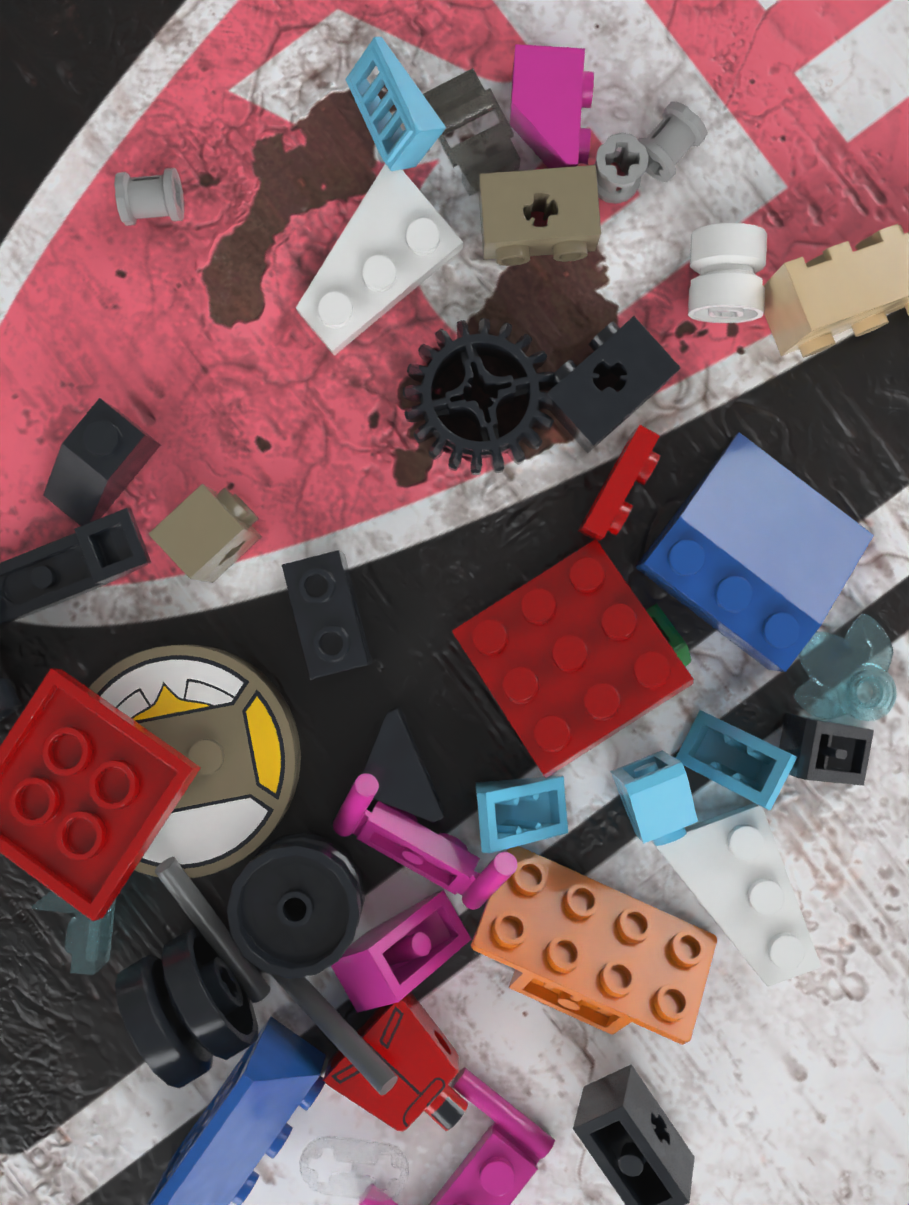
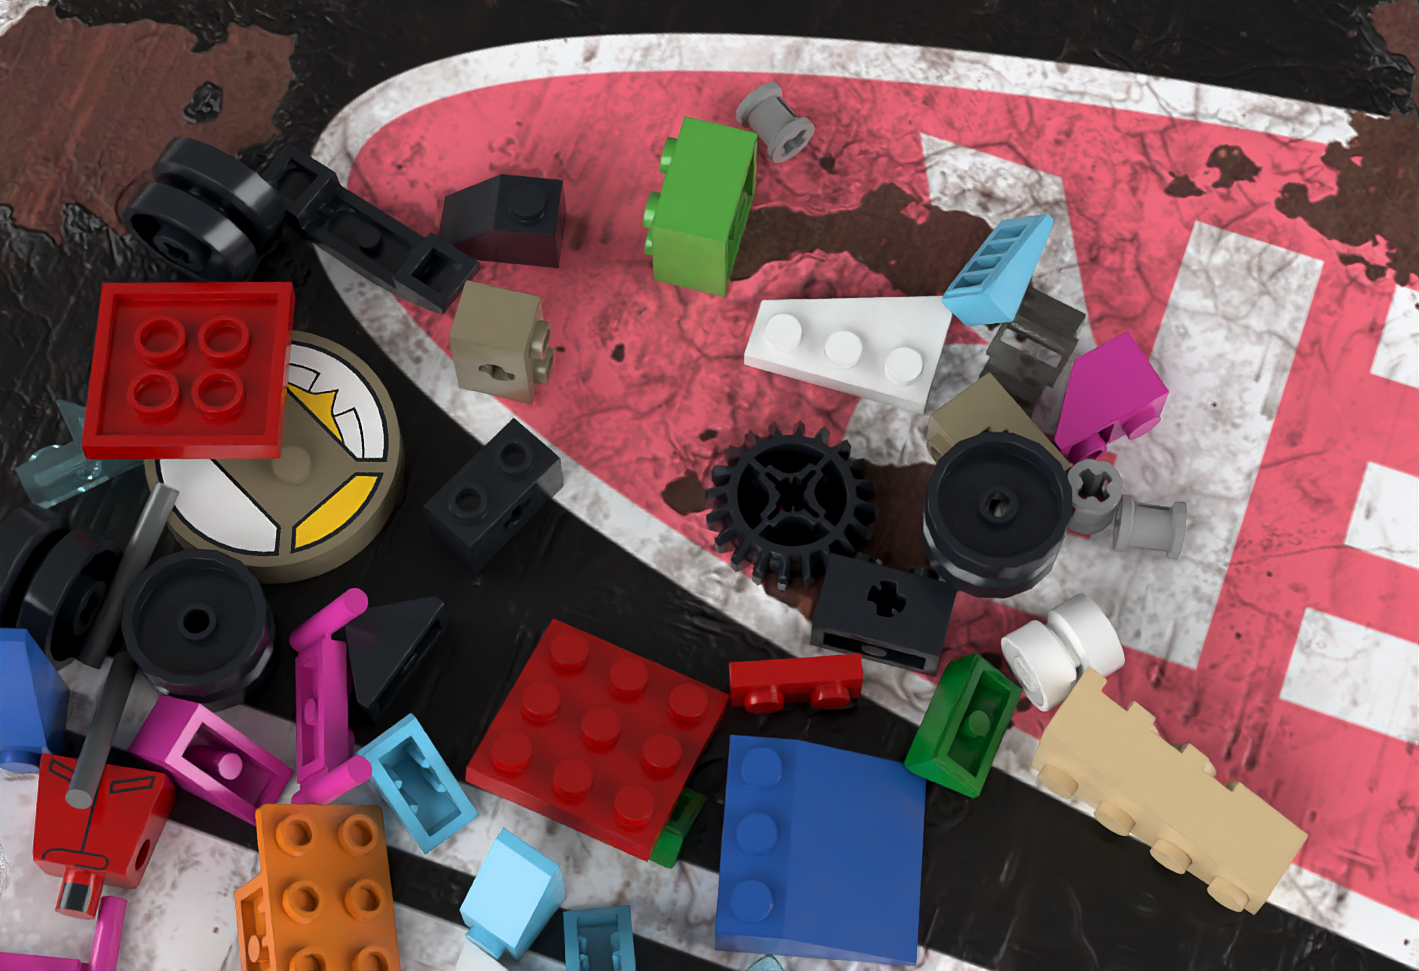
camera: 55 degrees right, 20 degrees down
none -> bright green brick [643,116,758,297]
none -> green slope [904,653,1023,798]
none -> black wheel [921,432,1073,599]

